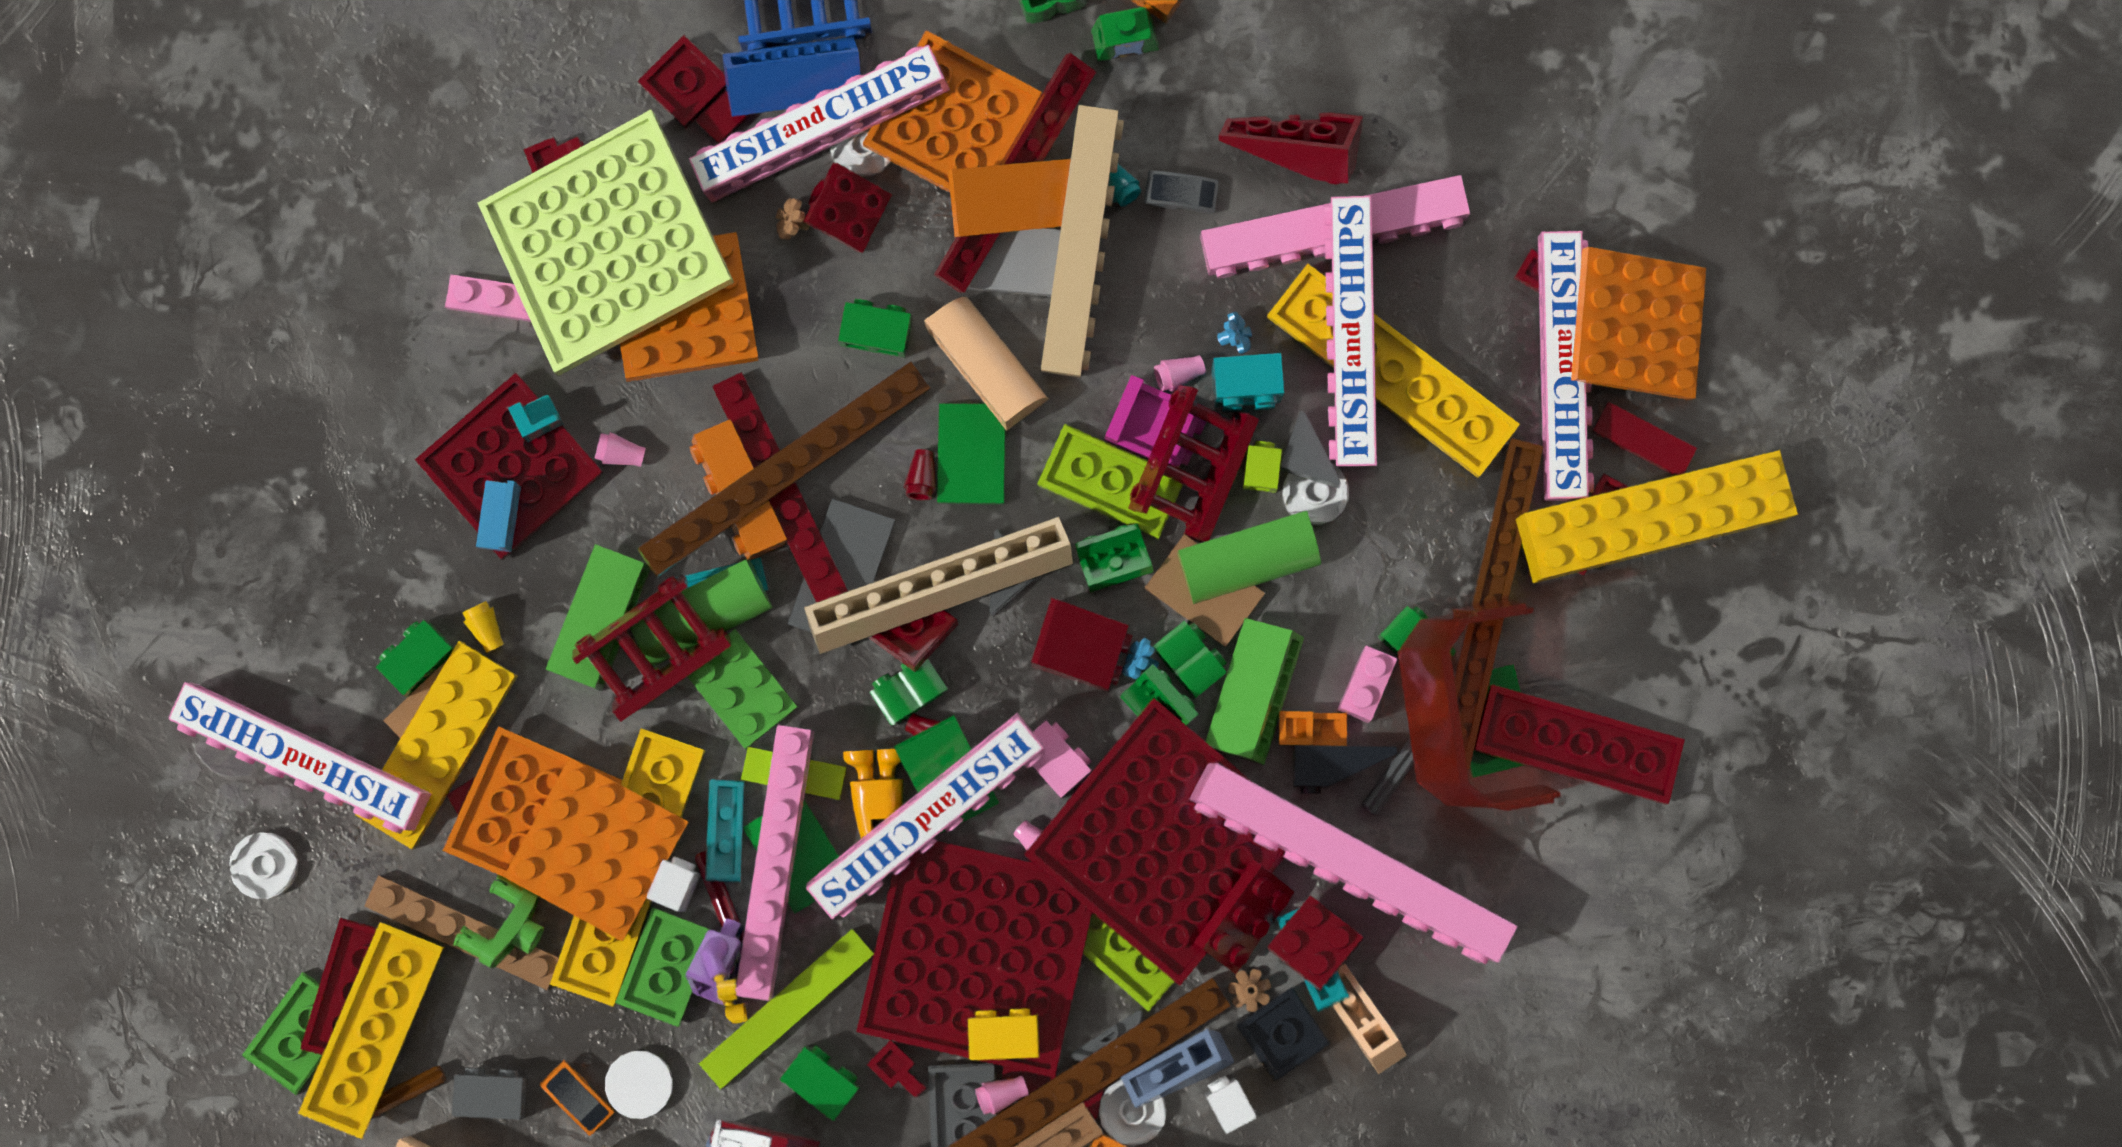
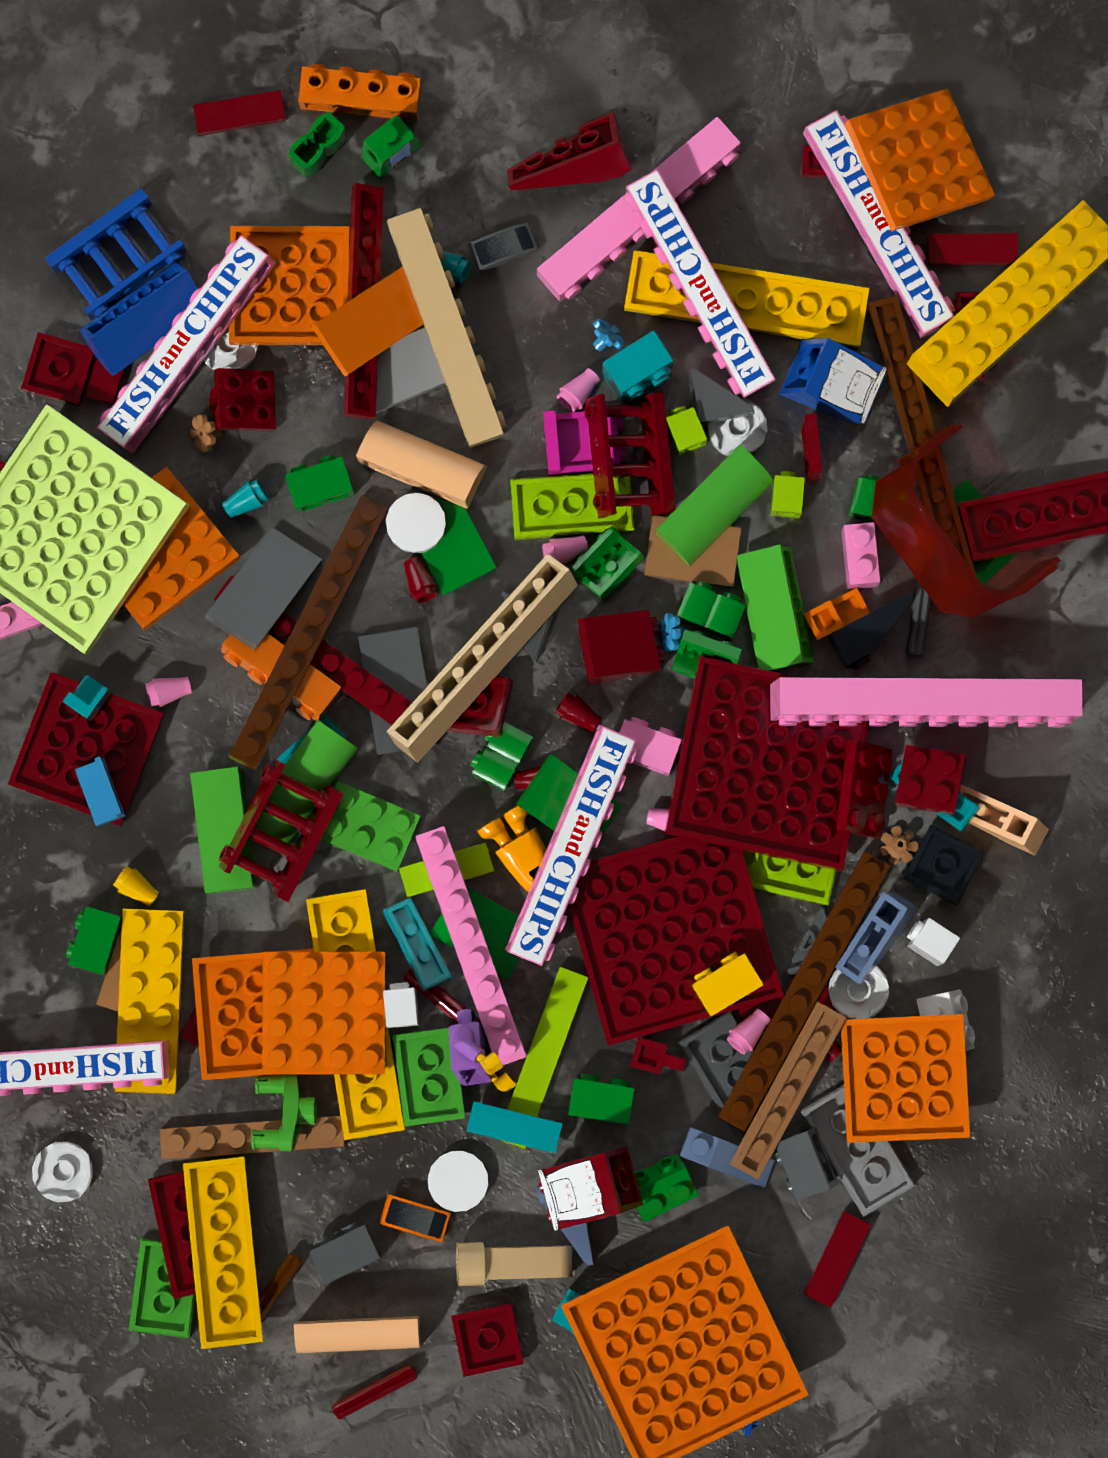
camera: 30 degrees left, 0 degrees up
none -> dark grey tile [205,527,322,651]
none -> teal cone [222,479,269,518]
none -> white tile [386,493,446,553]
none -> teal tile [466,1101,563,1153]
none -> bright pink cone [542,536,589,565]
none -> dark red cone [555,692,602,732]
none -> lime brick [770,471,805,518]
none -> slope [779,338,886,424]
none -> dark red tile [801,413,822,484]

